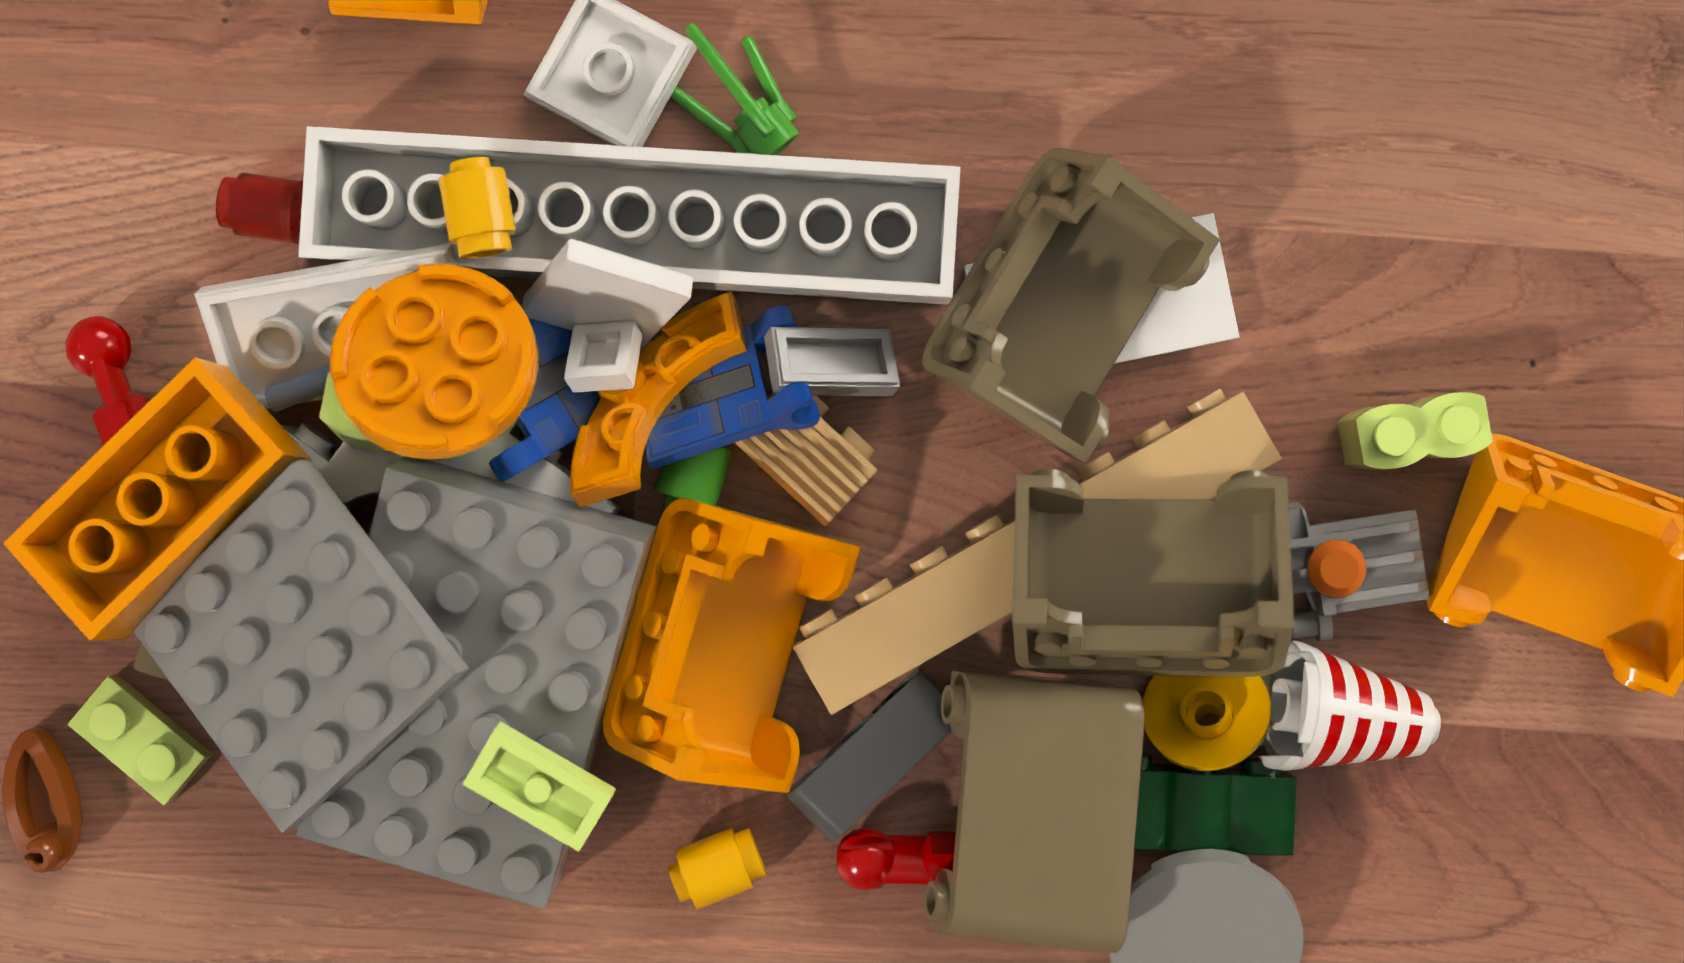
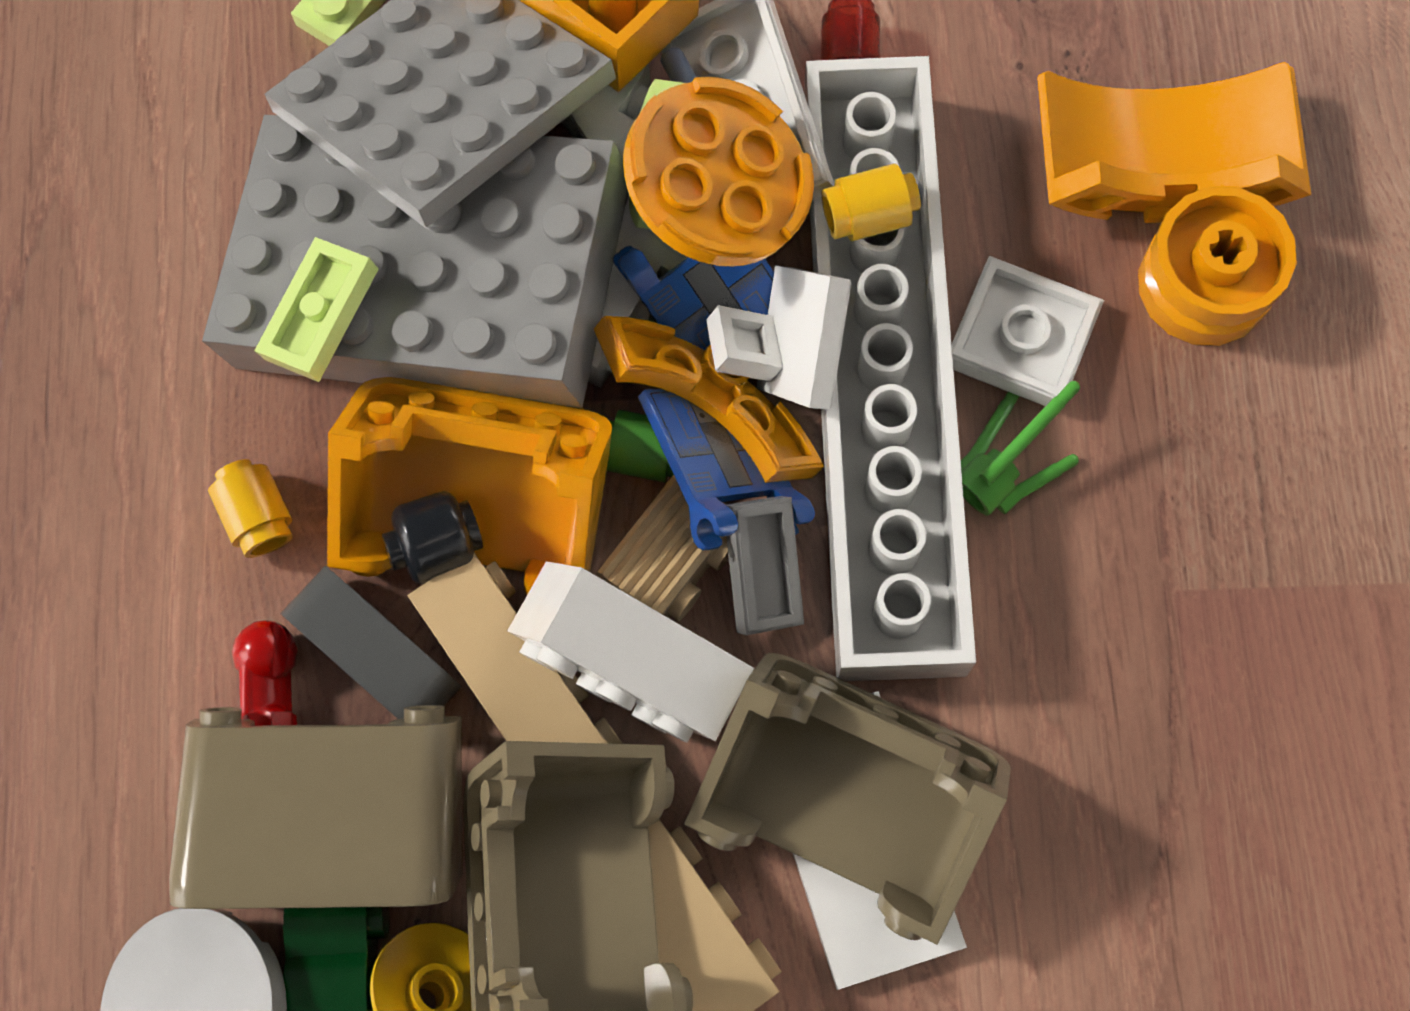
camera: 90 degrees right, 15 degrees down
none -> black head [382,491,483,585]
none -> white brick [507,561,754,743]

